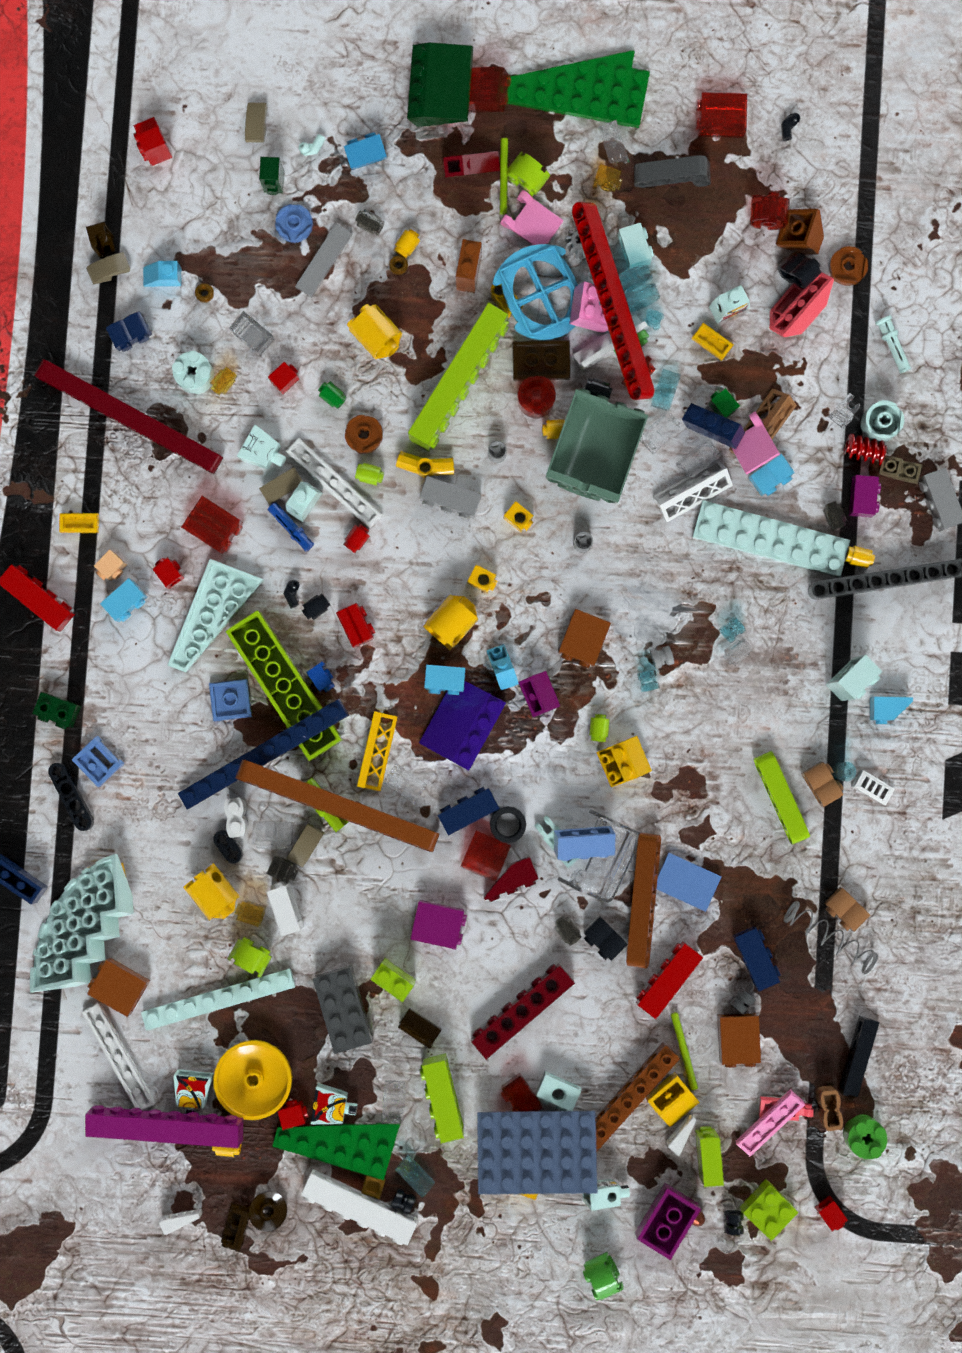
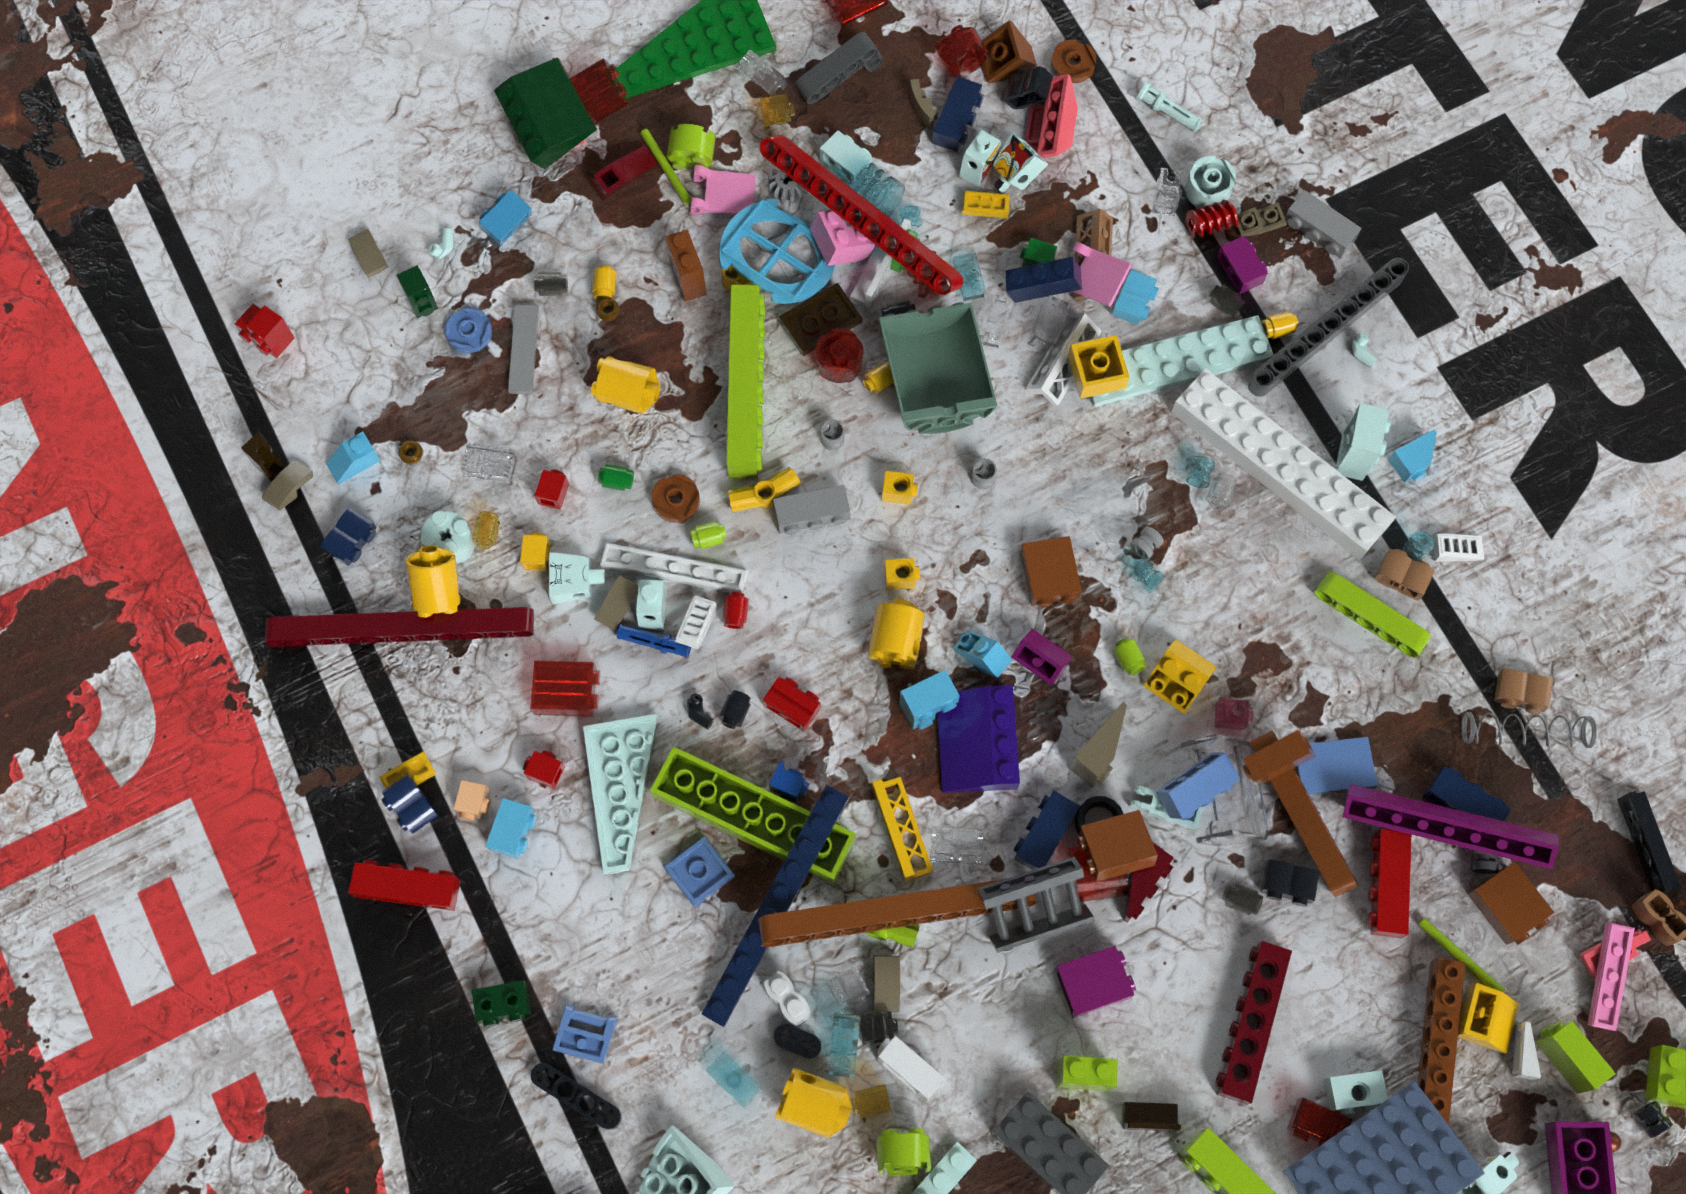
camera: 35 degrees left, 15 degrees down
none -> dark blue brick [381,773,438,834]
none -> yellow cylinder [405,545,461,617]
none -> yellow brick [520,532,551,571]
none -> white slope [675,596,717,649]
none -> clear light blue plate [706,1052,762,1108]
none -> clear light blue brick [828,1013,860,1078]
none -> dark tan slope [909,79,937,130]
none -> dark blue brick [932,76,984,152]
none -> dark grey fence [977,857,1095,953]
none -> torso [993,133,1048,193]
none -> yellow brick [1068,335,1130,399]
none -> dark tan slope [1069,702,1127,788]
none -> dark orange brick [1077,810,1158,882]
none -> white brick [1171,368,1396,561]
none -> clear pink brick [1215,697,1254,730]
none -> dark orange brick [1242,730,1316,784]
none -> magenta brick [1342,784,1559,869]
none -> light aqua arm [1352,333,1378,368]

